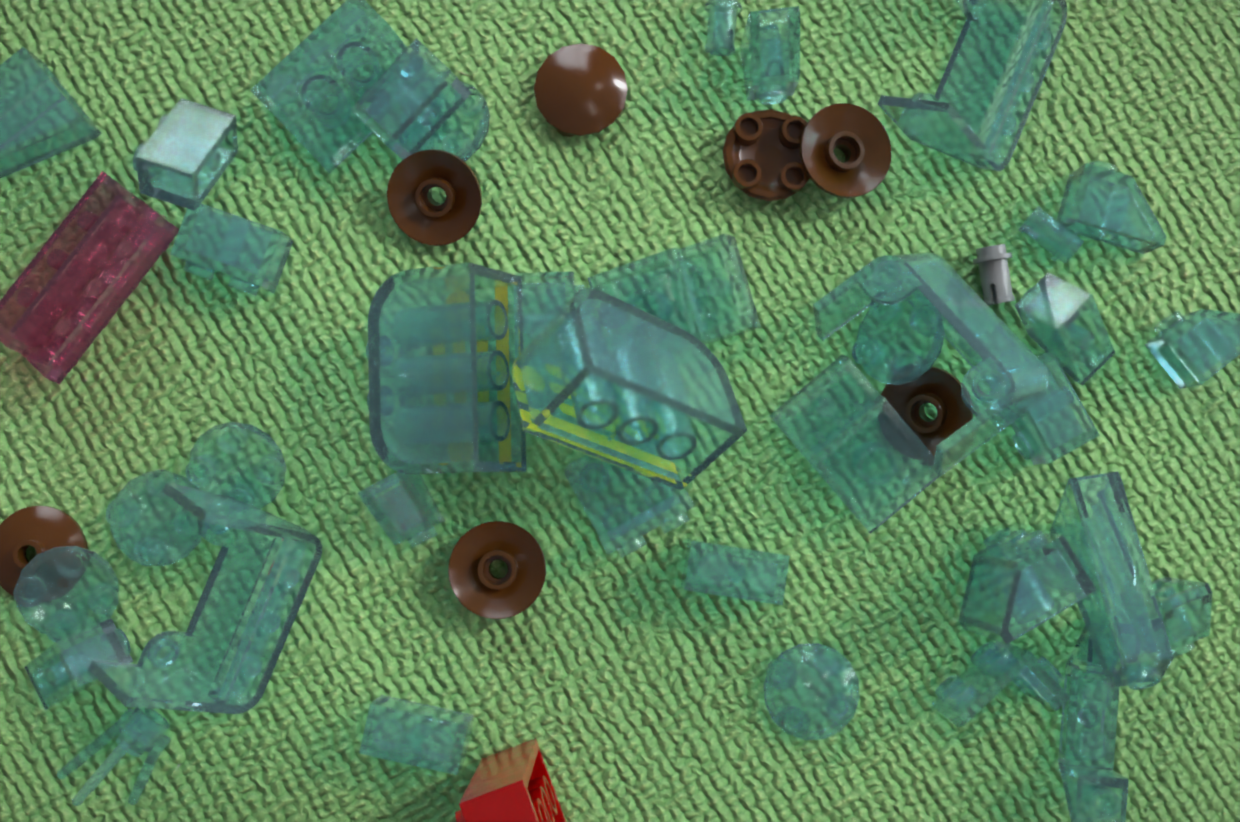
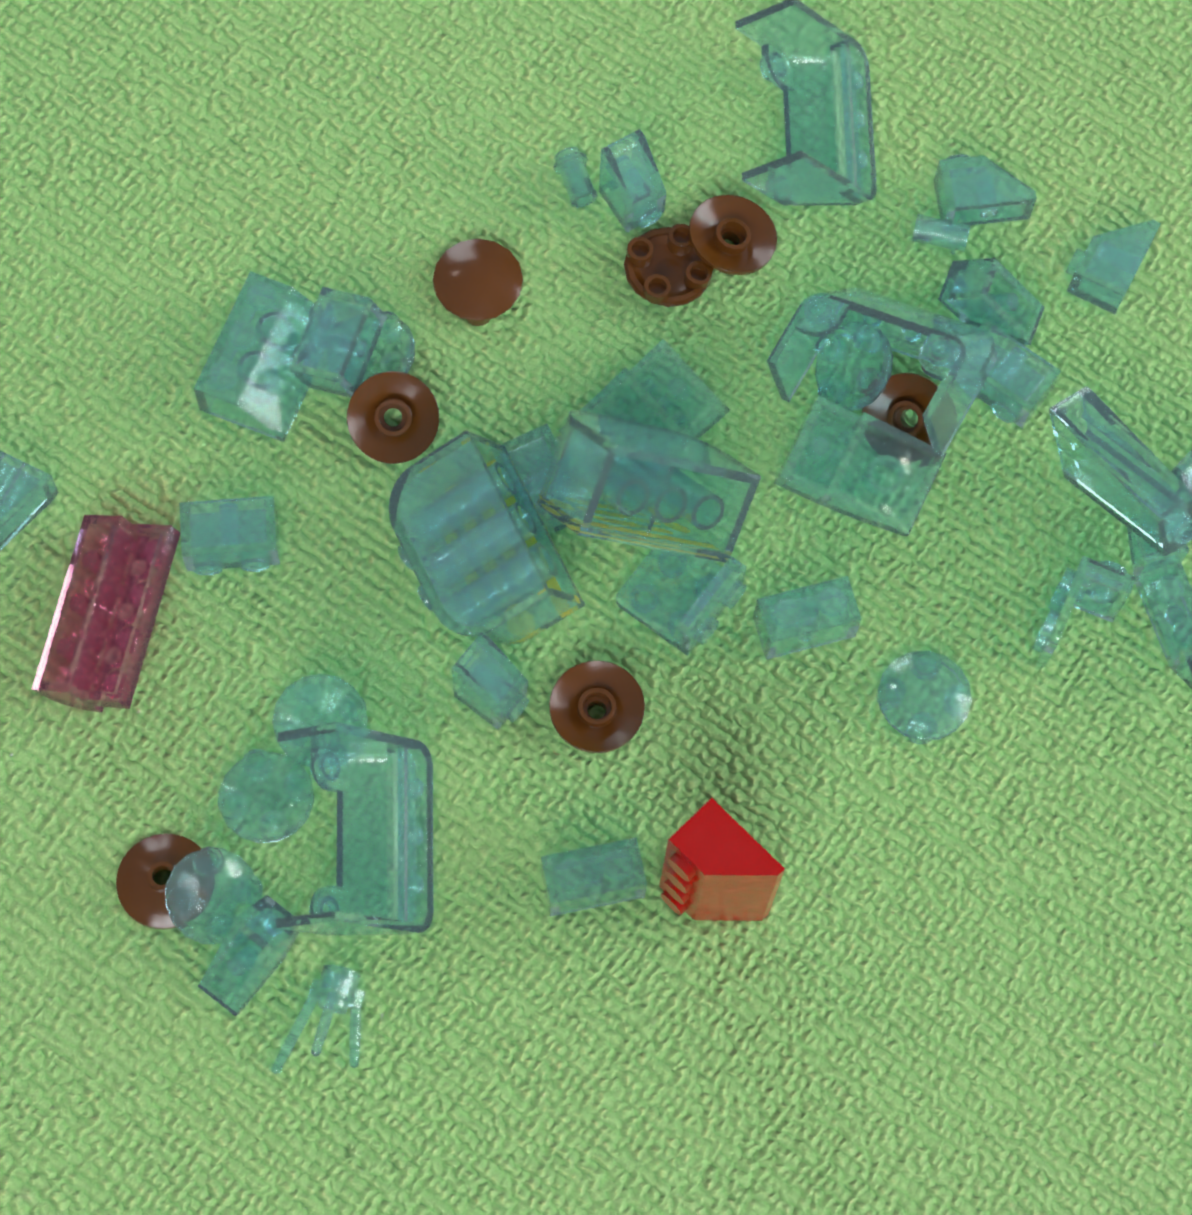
camera: 25 degrees left, 15 degrees down
clear light blue brick [133,98,238,211] -> none
clear light blue slope [958,528,1097,645] -> none
light grey pin [973,244,1015,306] -> none

